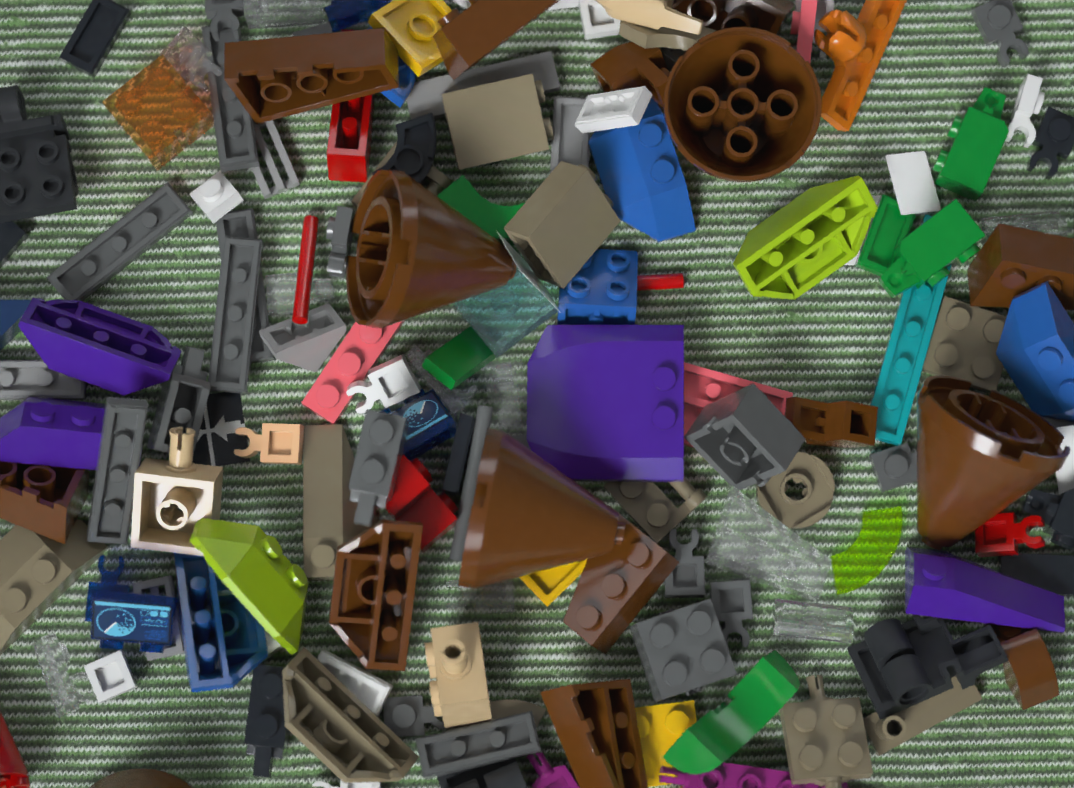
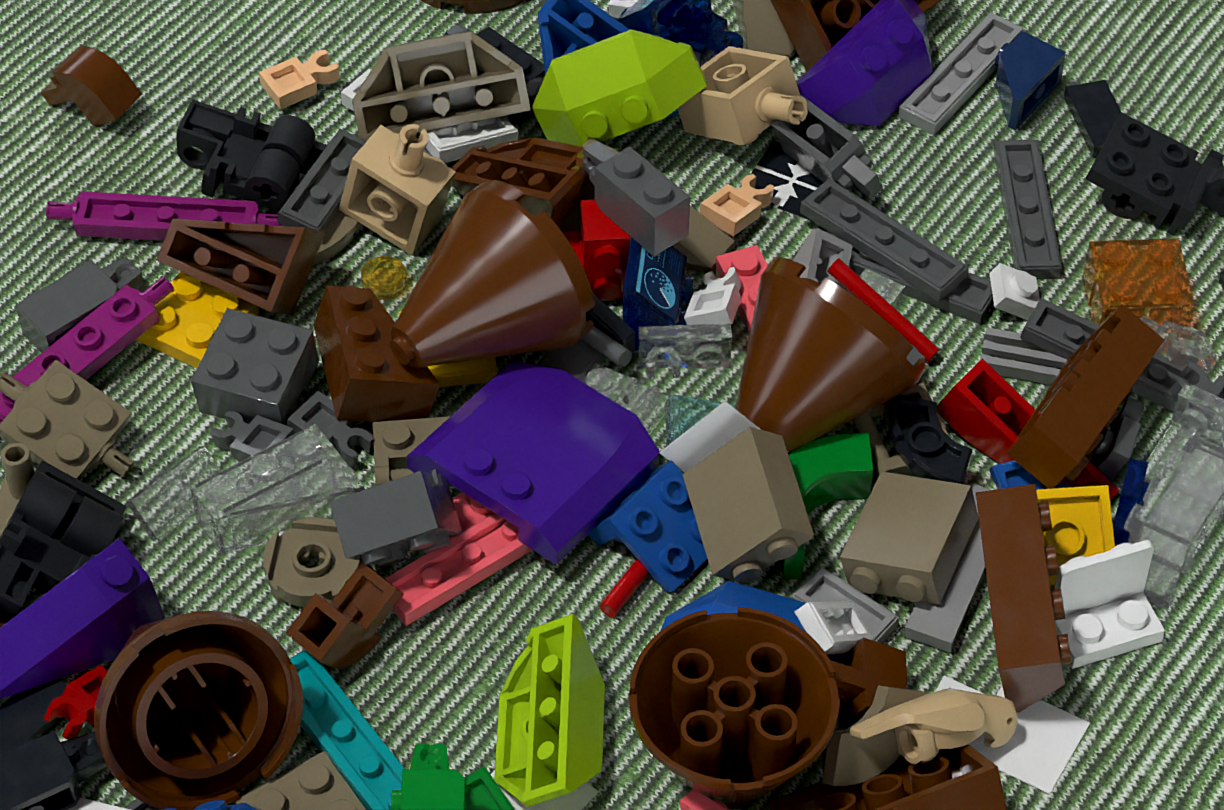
camera: 130 degrees right, 30 degrees down
dark purple wedge [18,298,182,395] -> none
dark grey tile [87,397,148,544] -> none
green tile [422,326,500,390] -> none
green brick [663,650,800,775] -> none
clear neon green tile [829,506,902,596] -> none
none -> clear yellow tile [361,256,407,300]

